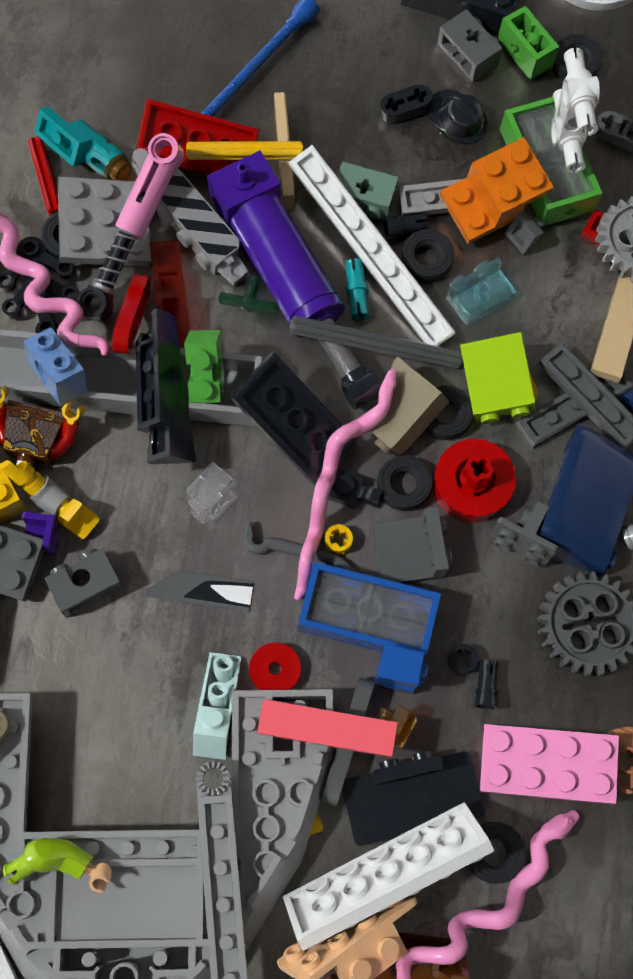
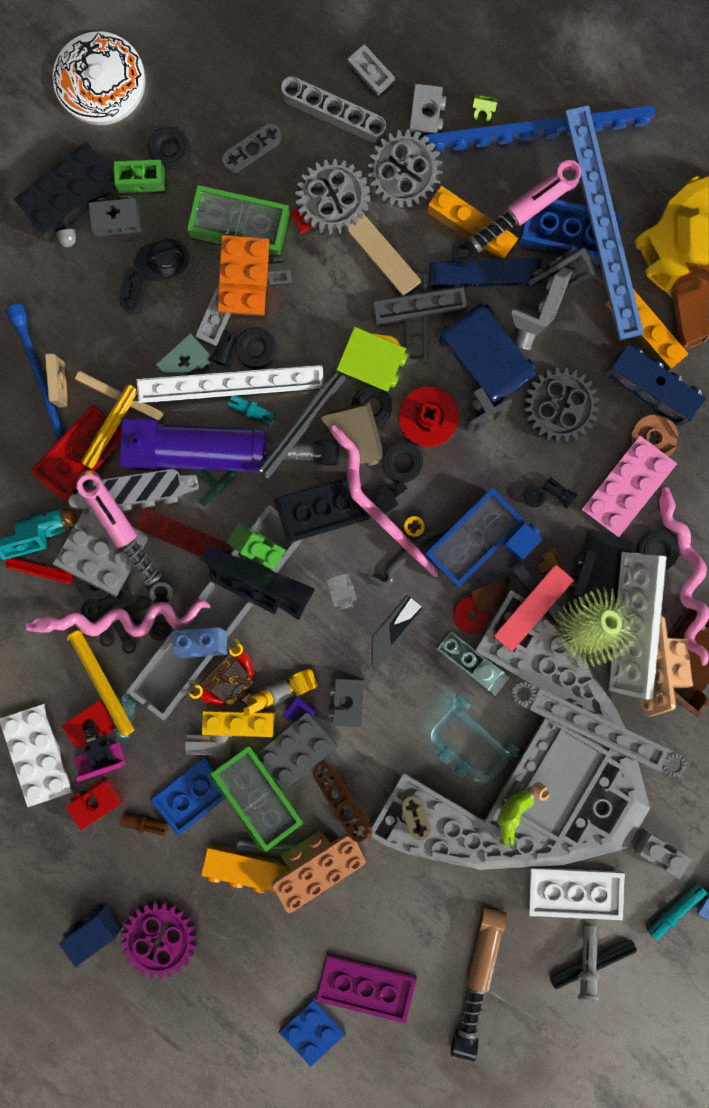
camera: 55 degrees left, 15 degrees up
red beam [112,274,151,354] -> none
dark grey bracket [373,507,452,583] -> none
clear light blue bracket [446,257,517,326] -> none
white piece [551,48,600,173] -> none
none -> tan tile [45,354,68,408]
none -> light grey hinge [56,229,76,247]
none -> clear light blue bar [431,693,523,783]
none -> reddish brown slope [470,577,510,613]
none -> yellowish green piece [552,588,640,668]

